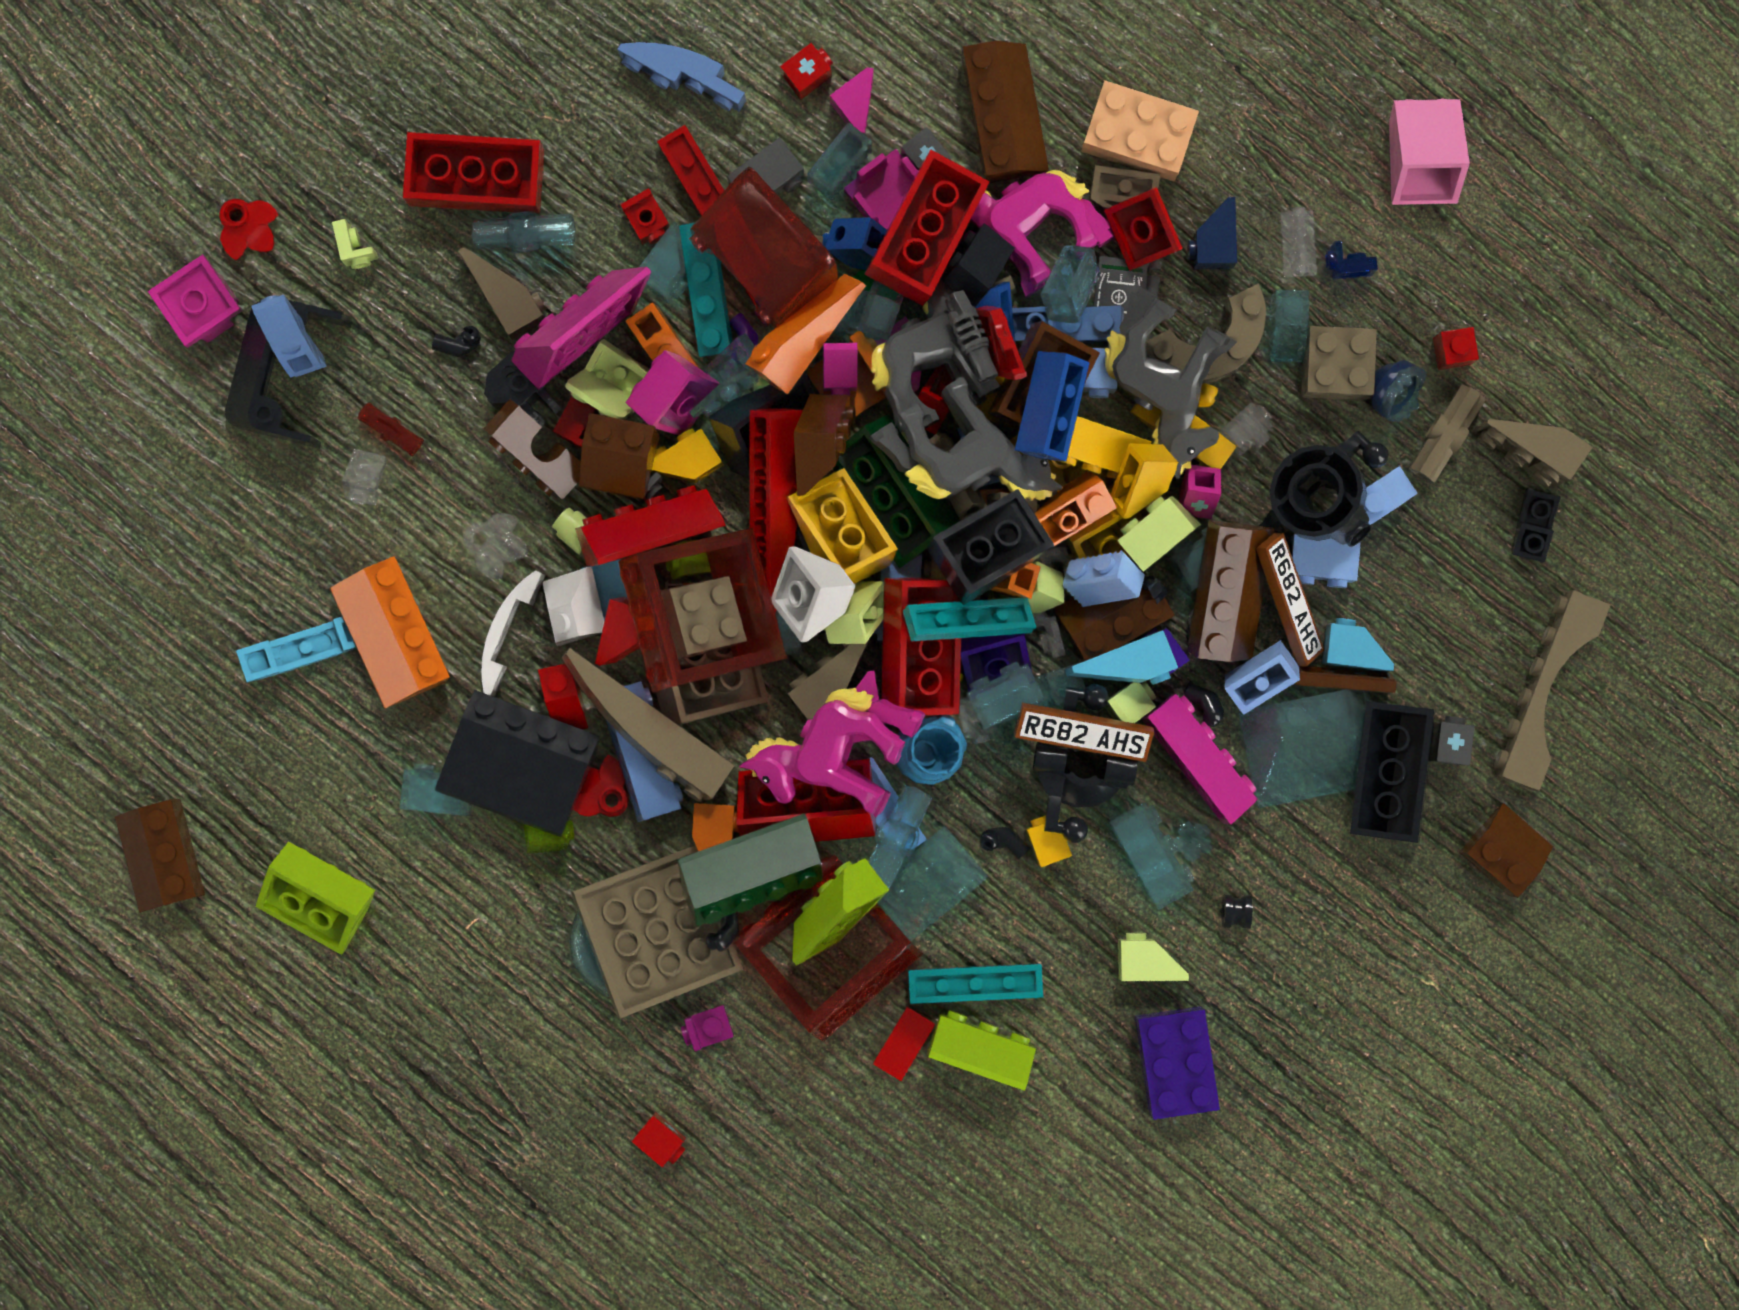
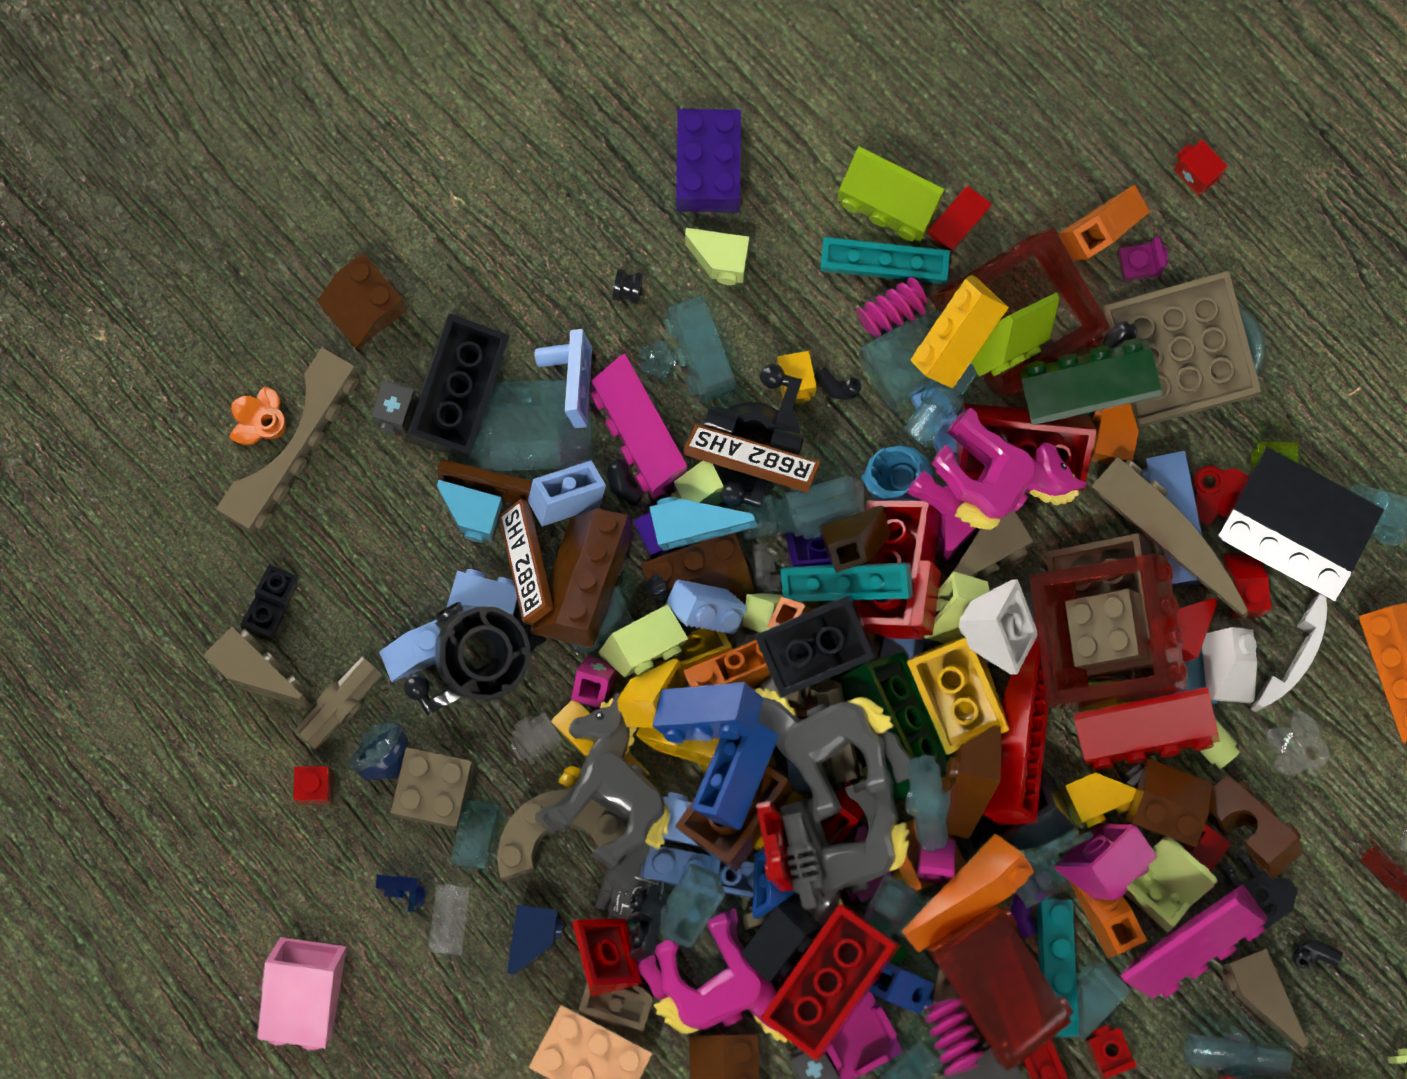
camera: 170 degrees left, 10 degrees down
none -> orange plate [229,386,287,445]
none -> light blue piece [535,329,592,429]
none -> black slope [628,883,661,962]
none -> brick [652,682,763,744]
none -> dark brown slope [819,505,891,573]
none -> dark pink piece [856,277,927,341]
none -> clear light blue piece [906,755,950,851]
none -> yellow slope [910,275,1009,389]
none -> red tile [910,561,941,635]
none -> dark pink piece [923,998,984,1077]
none -> orange slope [1058,185,1150,261]

